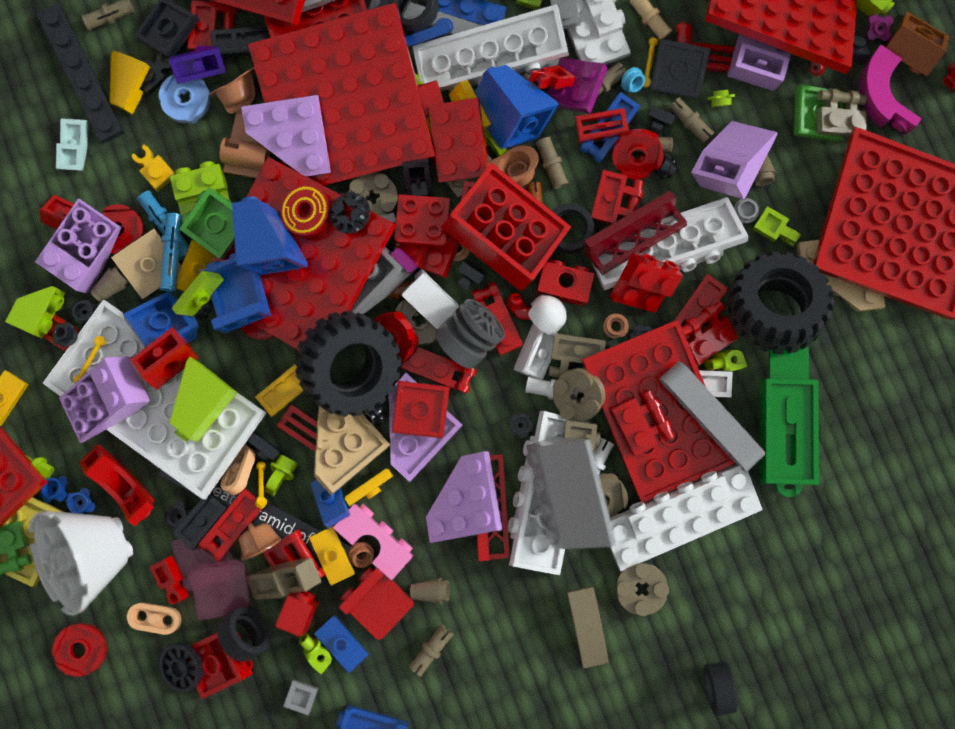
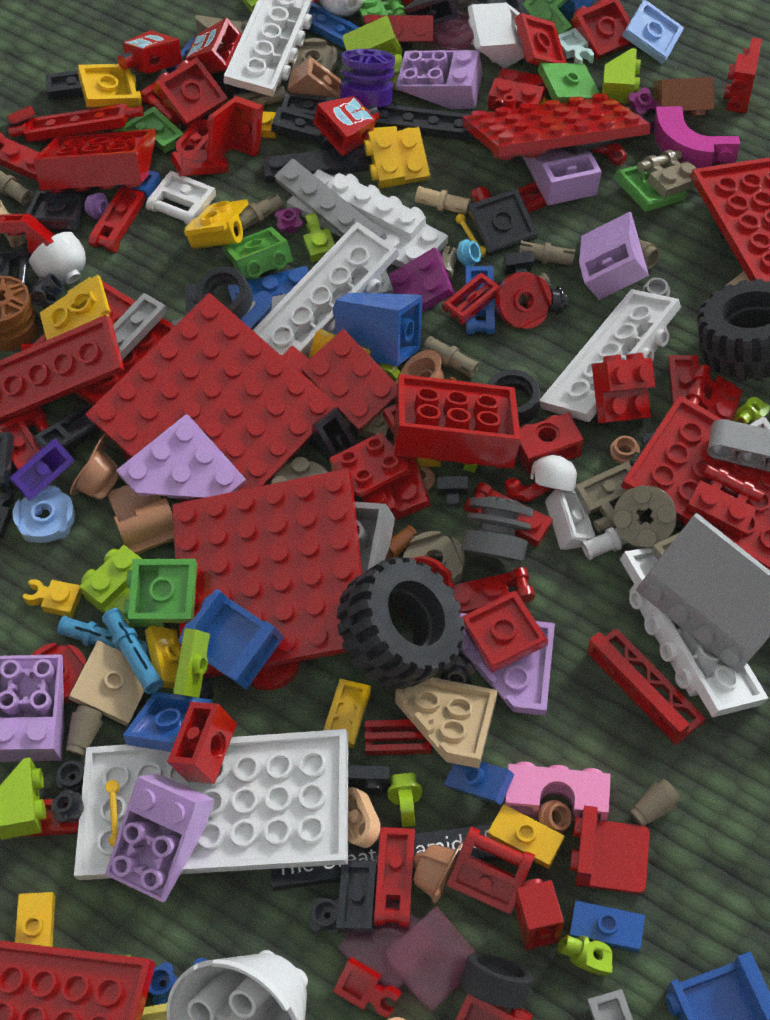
camera: 30 degrees left, 25 degrees down
red arch [79,444,155,526] -> none
lime slope [169,357,238,442] -> none
blue slope [232,197,308,275] -> none
dark tan slope [245,558,321,600] -> none
yellow hinge [255,461,267,508] -> none
red tile [280,184,332,237] -> none
black gear [329,191,370,234] -> none
yellow plate [345,468,394,506] -> none
magenta tile [390,248,418,273] -> none
white panel [402,268,459,329] -> none
dark tan pin [408,624,454,676] -> none
lavender plate [426,451,502,543] -> none
black plate [508,413,533,438] -> none
red plate [529,65,575,90] -> none
dark red fence [584,191,687,276] -> none
red plate [591,170,644,225] -> none
lime plate [707,90,735,107] -> none
lime plate [753,206,801,247] -> none

